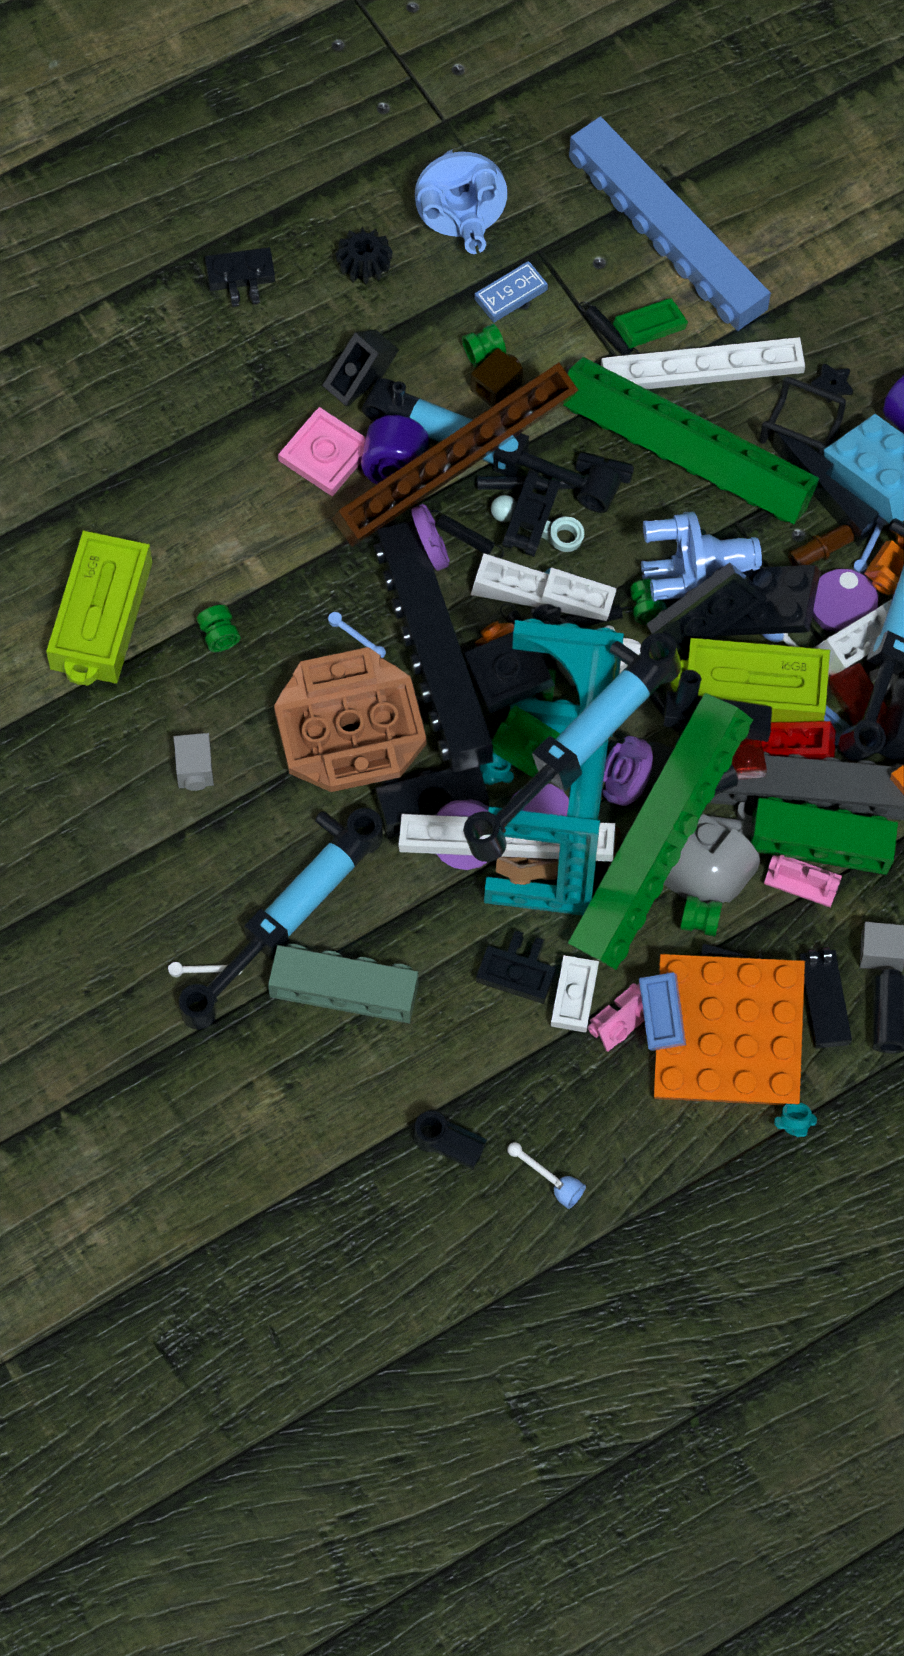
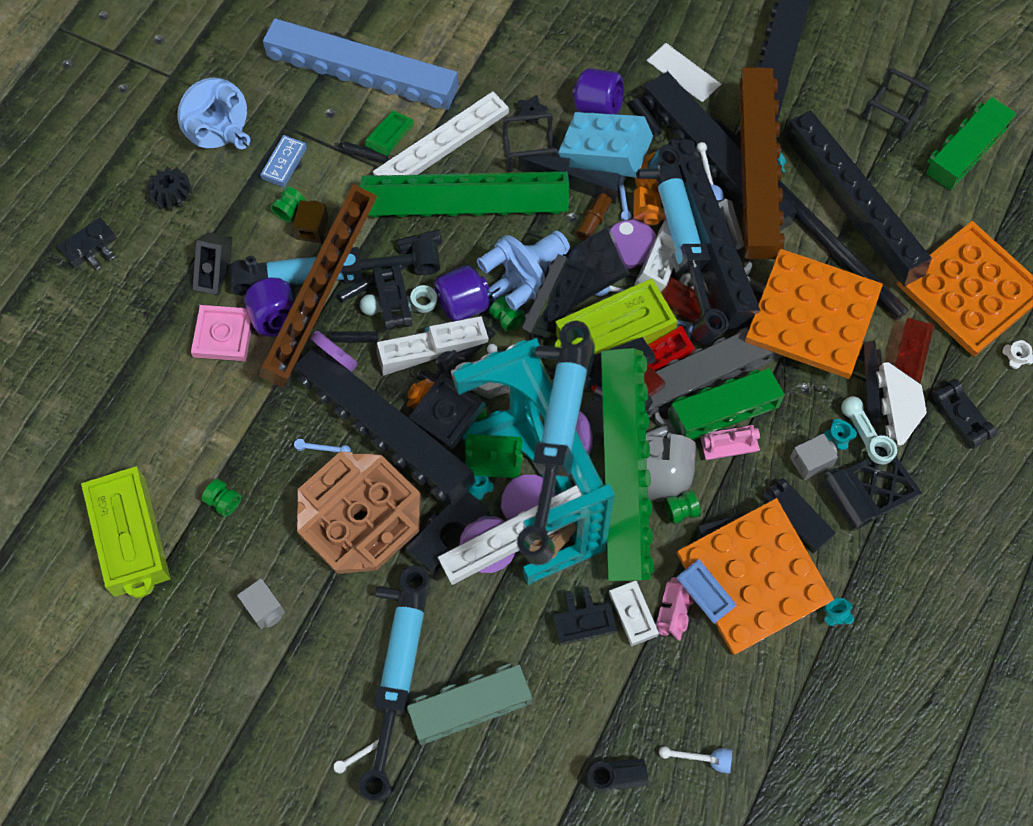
camera: 30 degrees left, 0 degrees up
none -> dark purple head [434,265,489,322]

